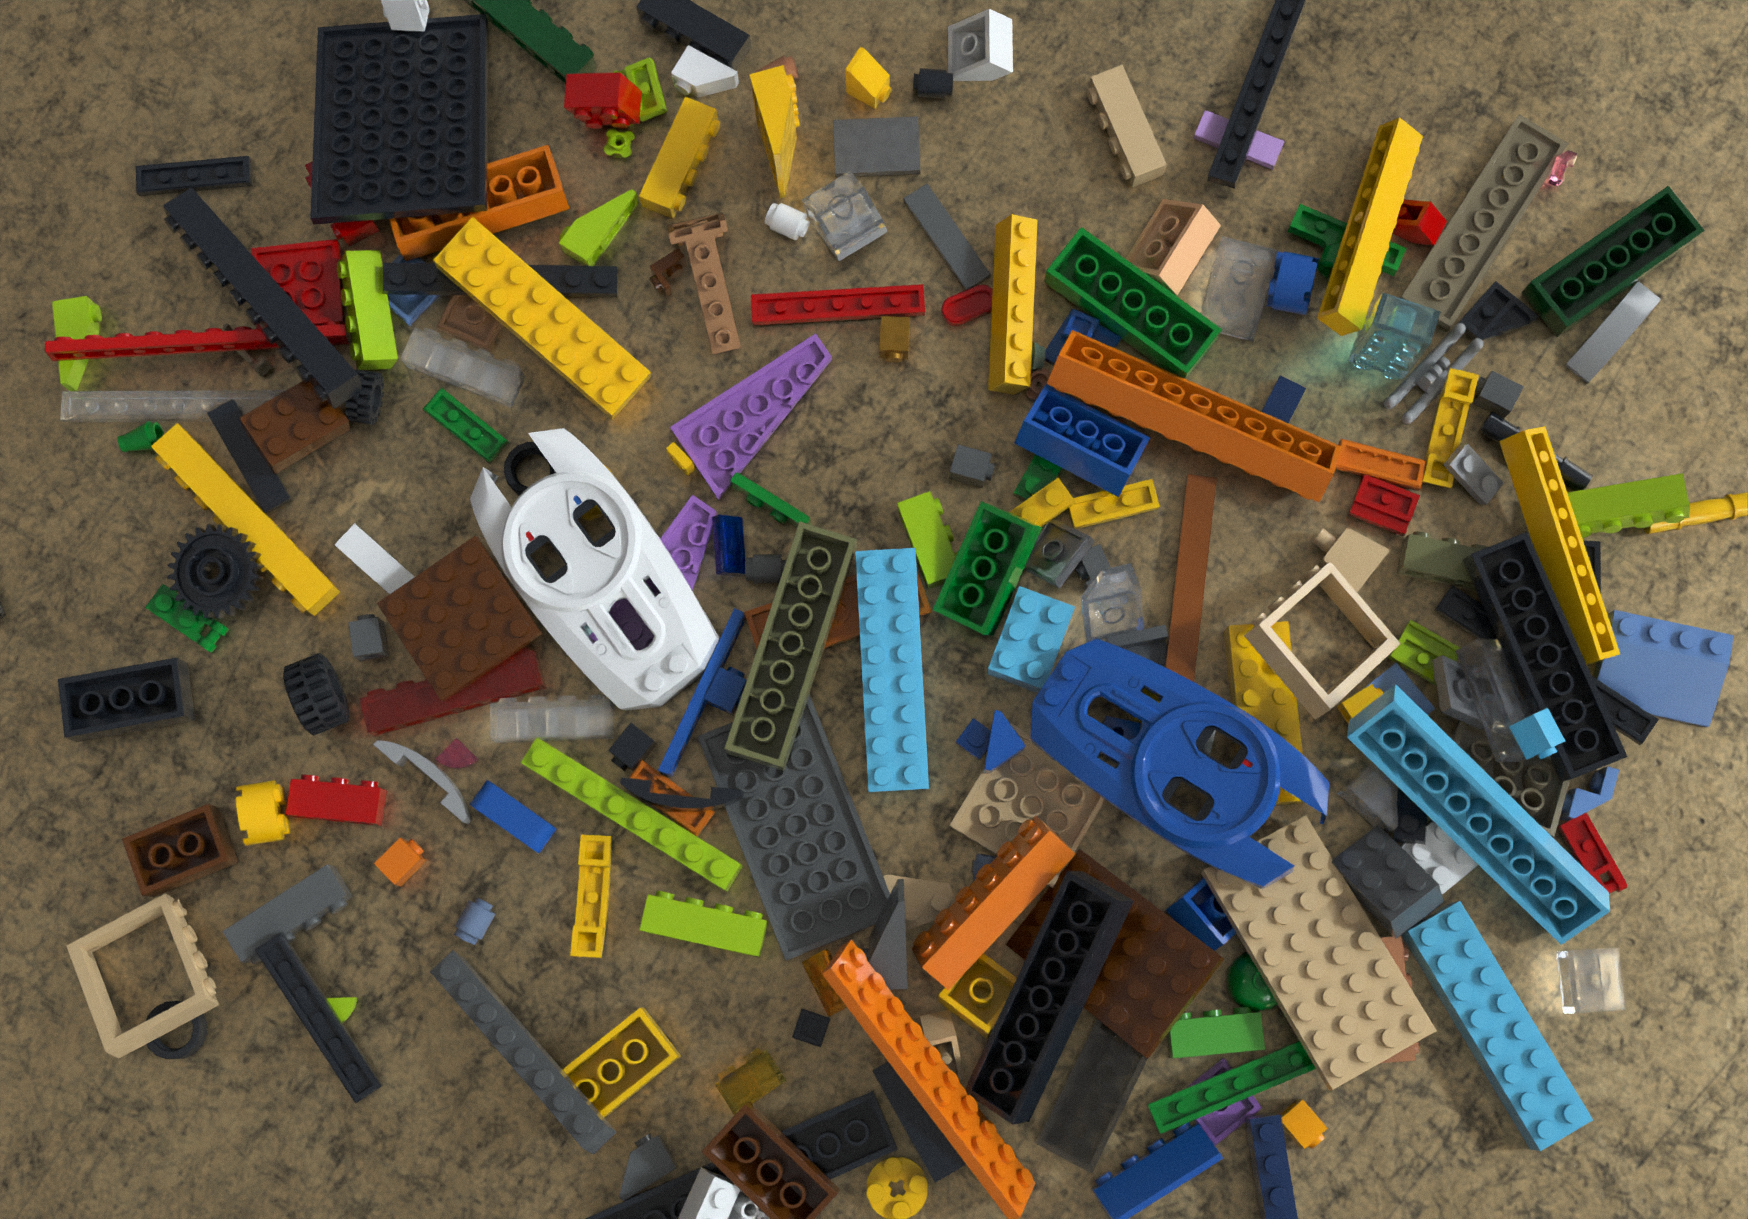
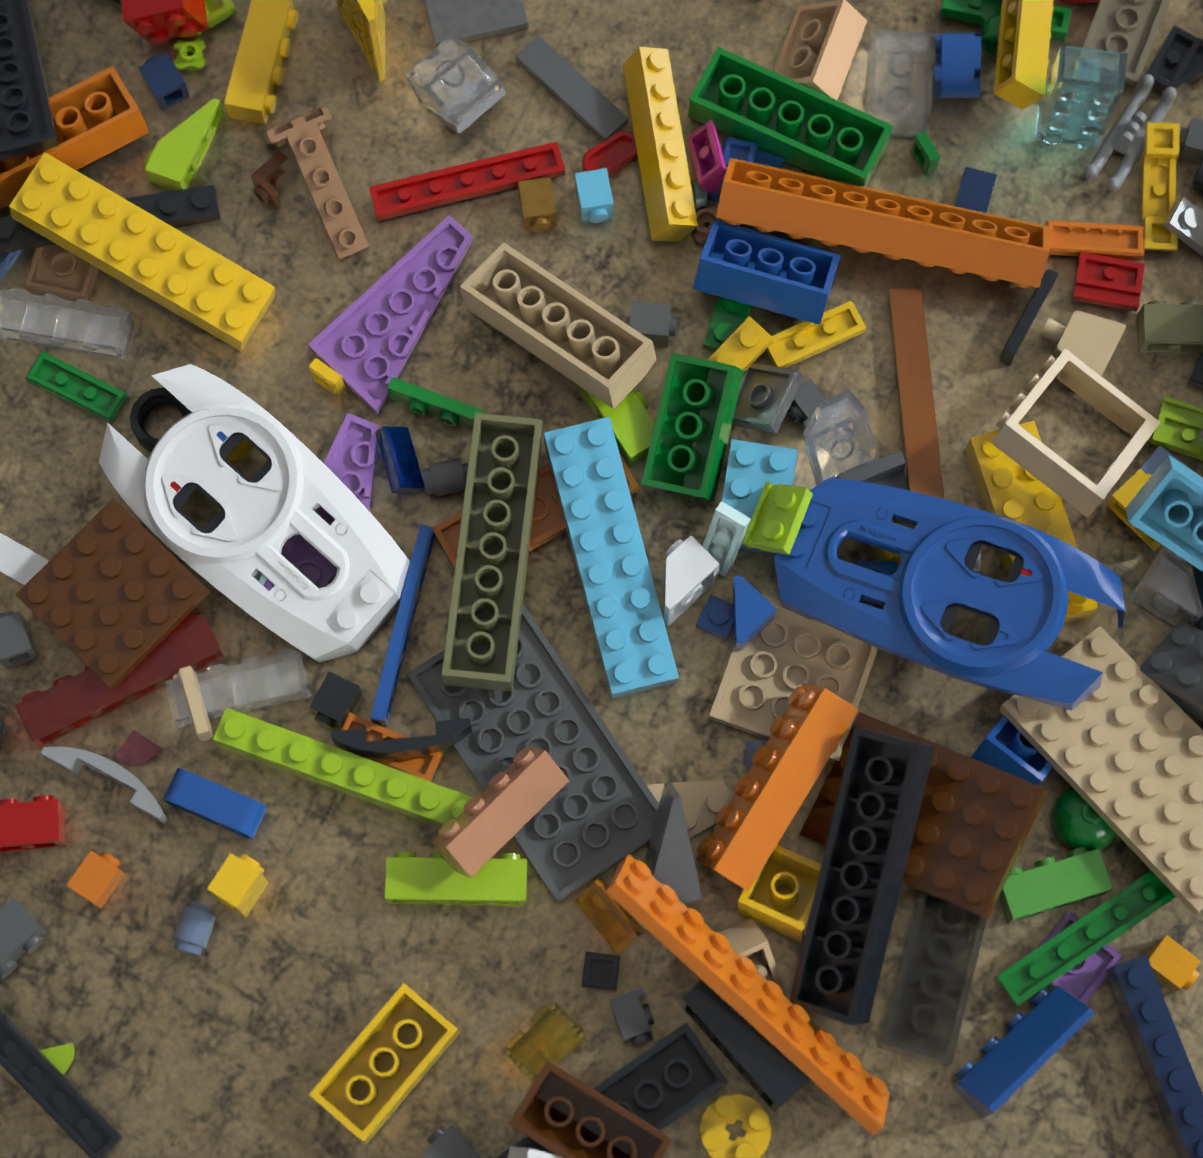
camera: 15 degrees left, 5 degrees down
dark grey brick [430,950,616,1155] -> none
yellow slope [570,834,611,958] -> none
blue brick [704,666,747,716] -> none
white brick [765,203,809,240] -> none
none -> dark blue brick [138,52,190,112]
none -> tan tile [178,666,214,742]
none -> yellow brick [207,853,269,918]
none -> nougat brick [432,746,569,878]
none -> tan brick [460,242,657,409]
none -> medium azure brick [575,168,614,223]
none -> dark grey brick [609,988,655,1047]
none -> white slope [663,536,720,627]
none -> dark pink slope [687,120,726,194]
none -> light aqua tile [702,501,751,577]
none -> lime plate [742,482,813,555]
none -> green tile [911,130,940,175]
none -> black tile [999,269,1059,366]

